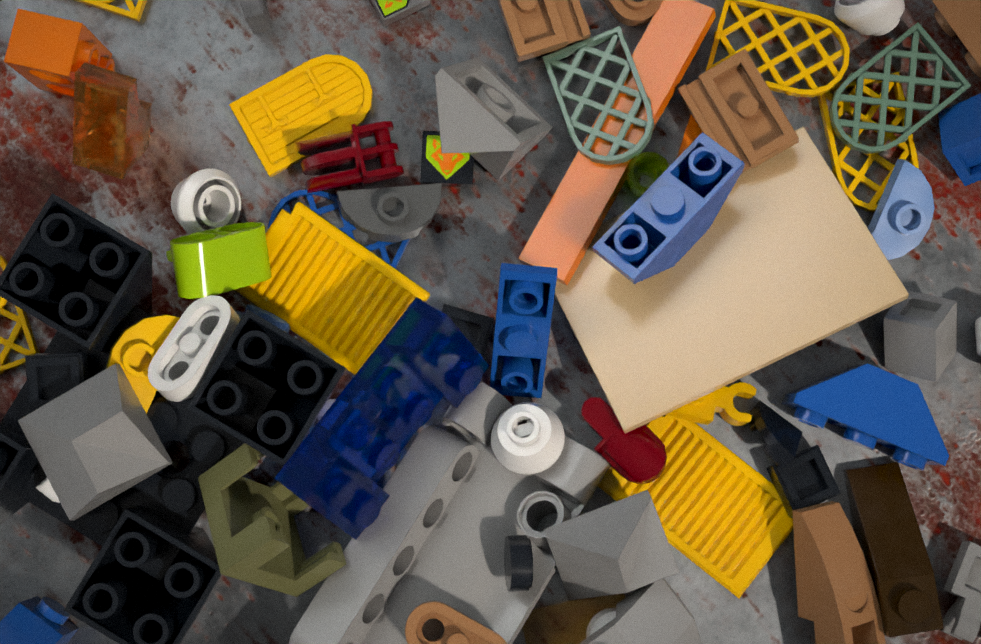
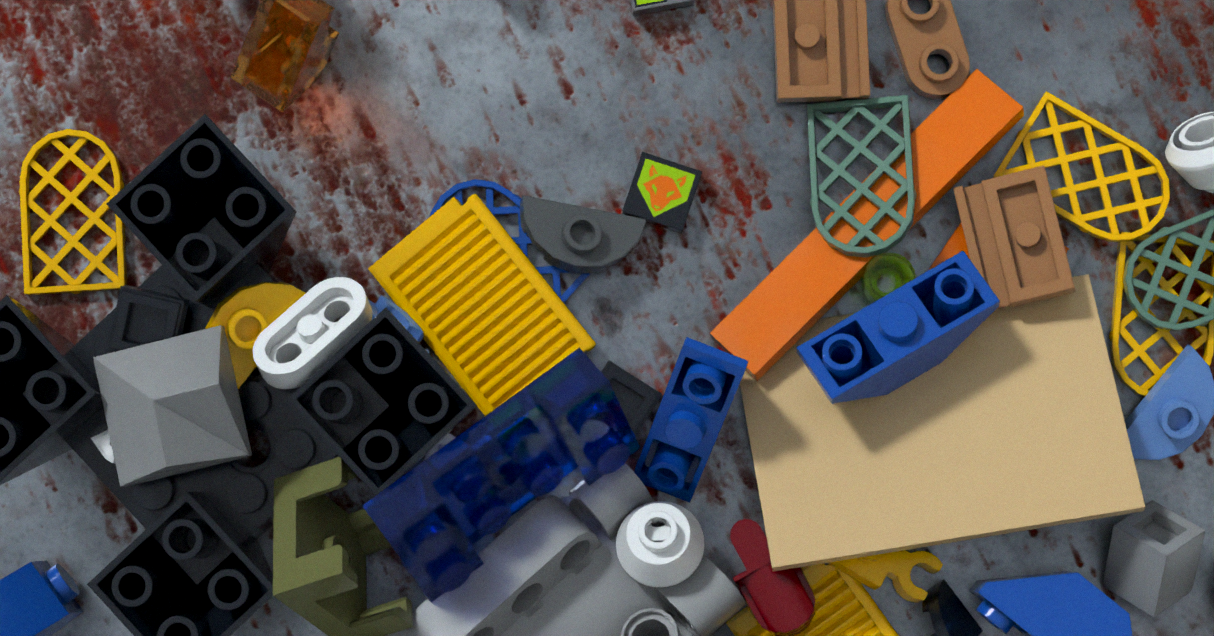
camera: 25 degrees right, 0 degrees up
lime beam [166,222,272,299] -> none
white cone [171,168,241,234] -> none
yellow window [229,54,373,178] -> none
dark red arm [296,121,404,194] -> none
light grey slope [435,57,553,181] -> none

